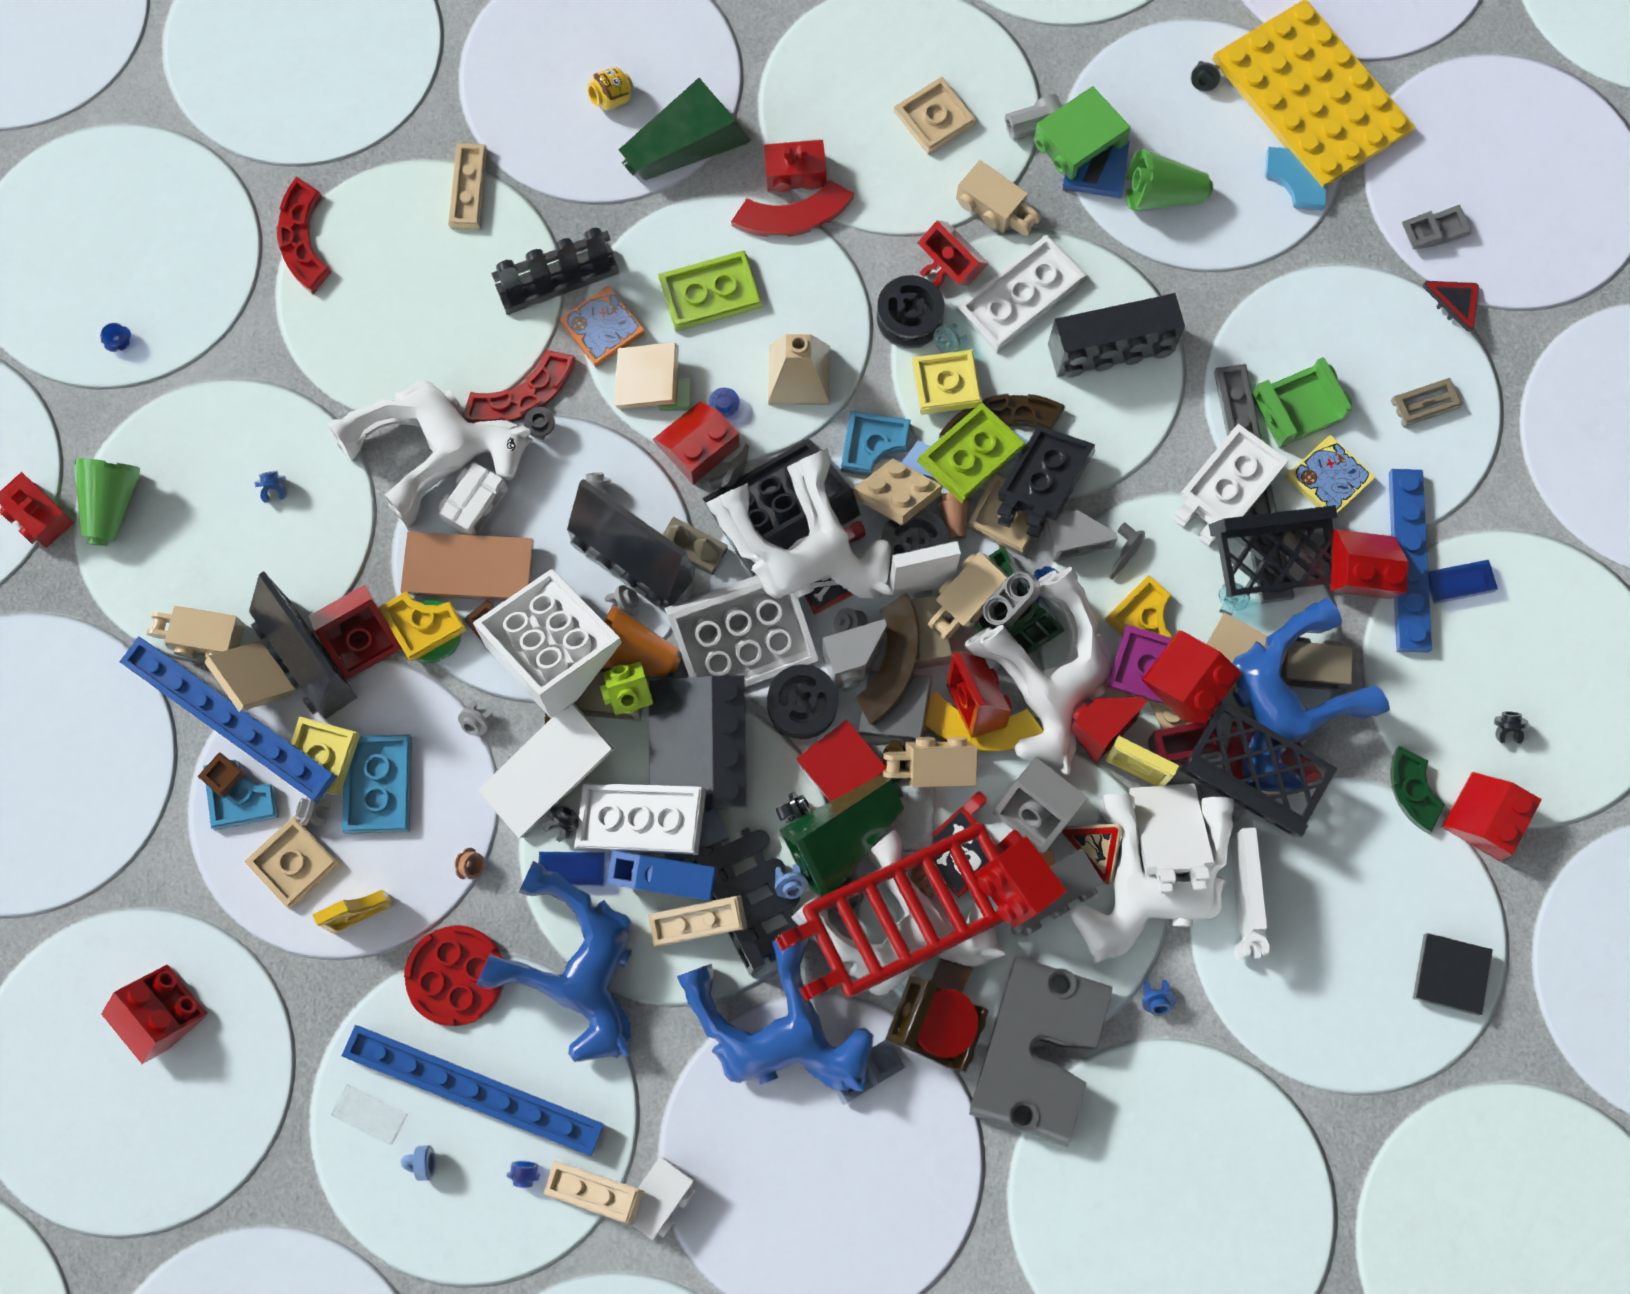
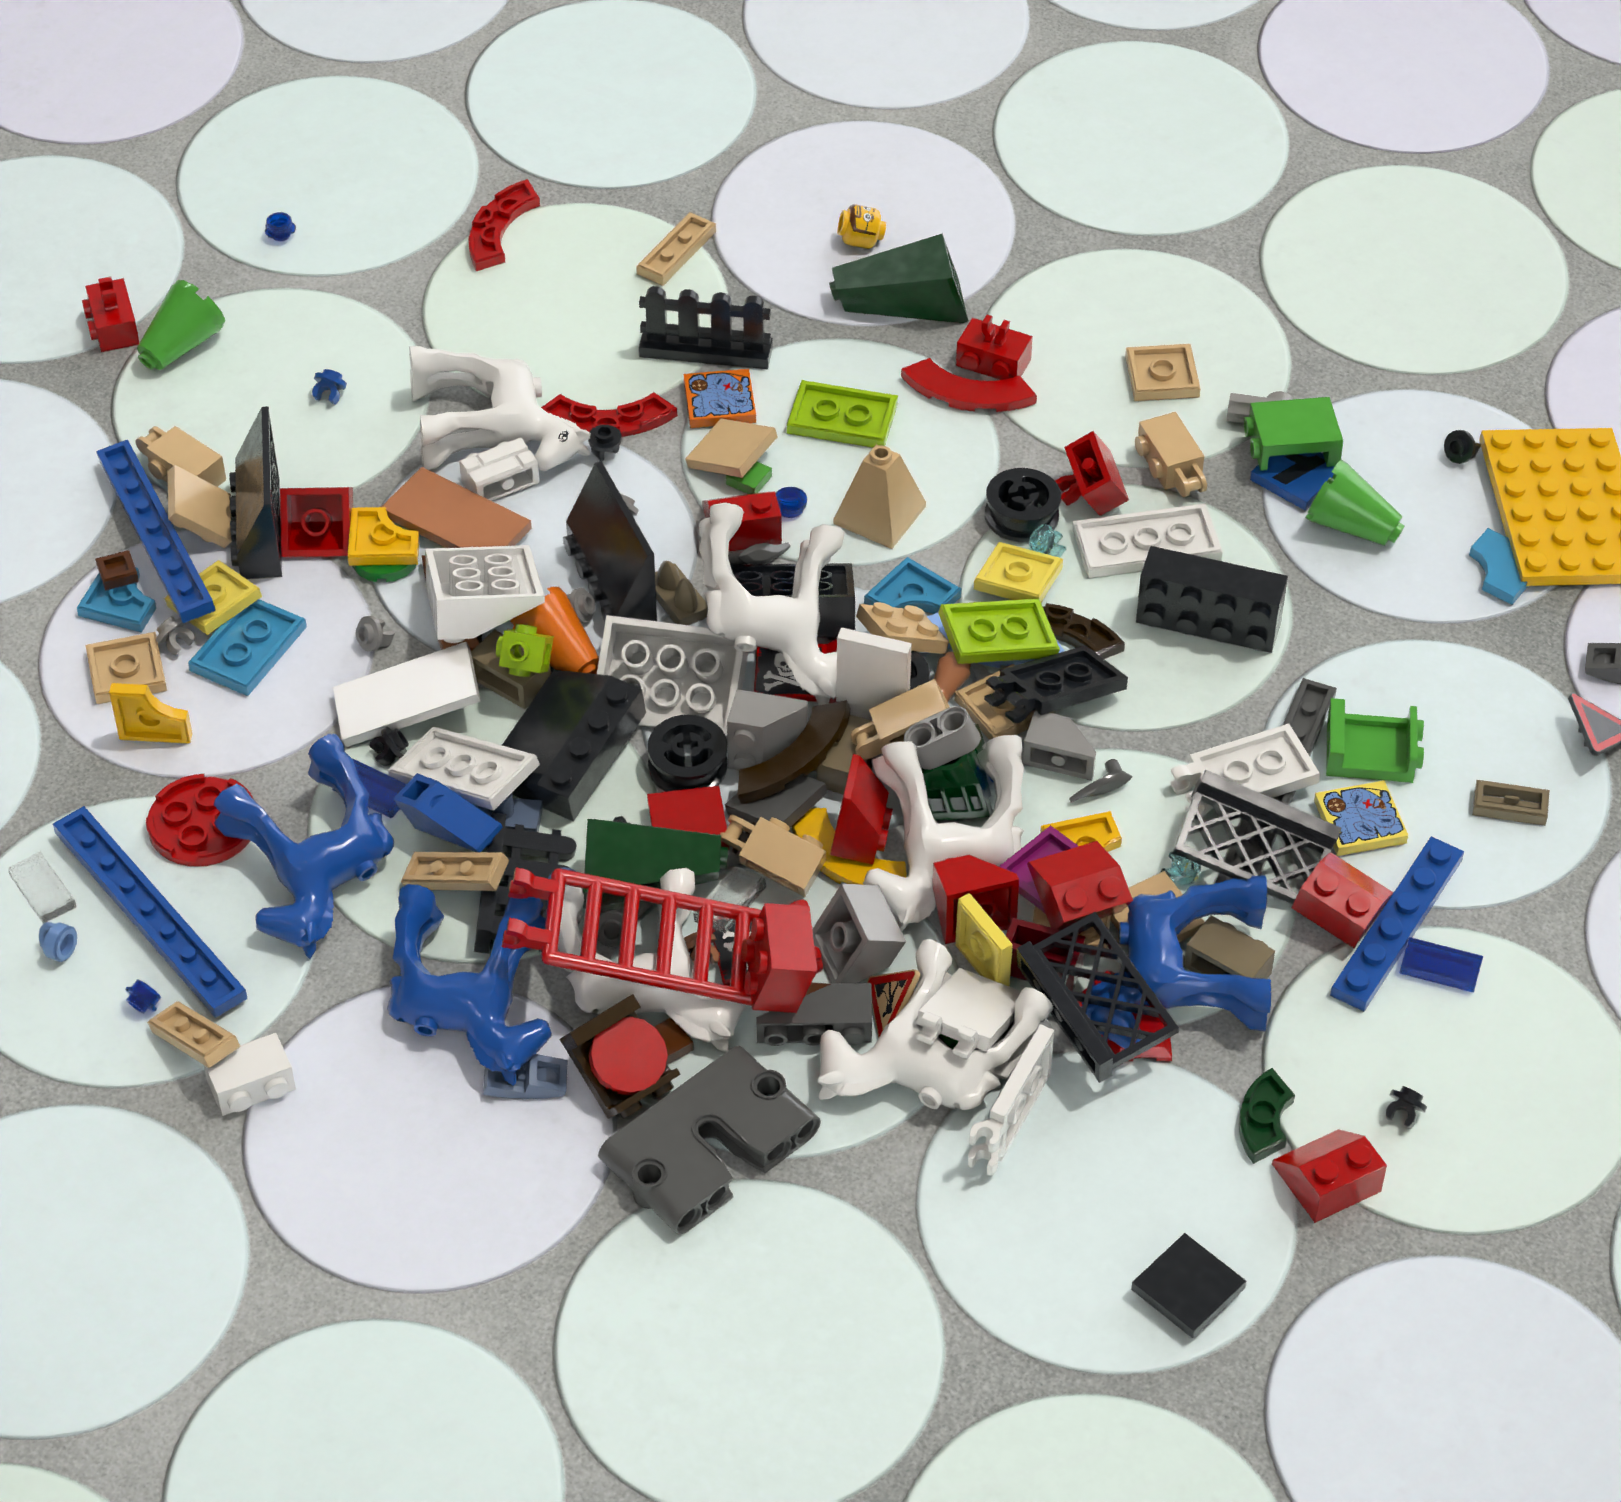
camera: 30 degrees right, 25 degrees down
nougat plate [454,848,485,880] -> none
blue plate [1142,980,1176,1015] -> none

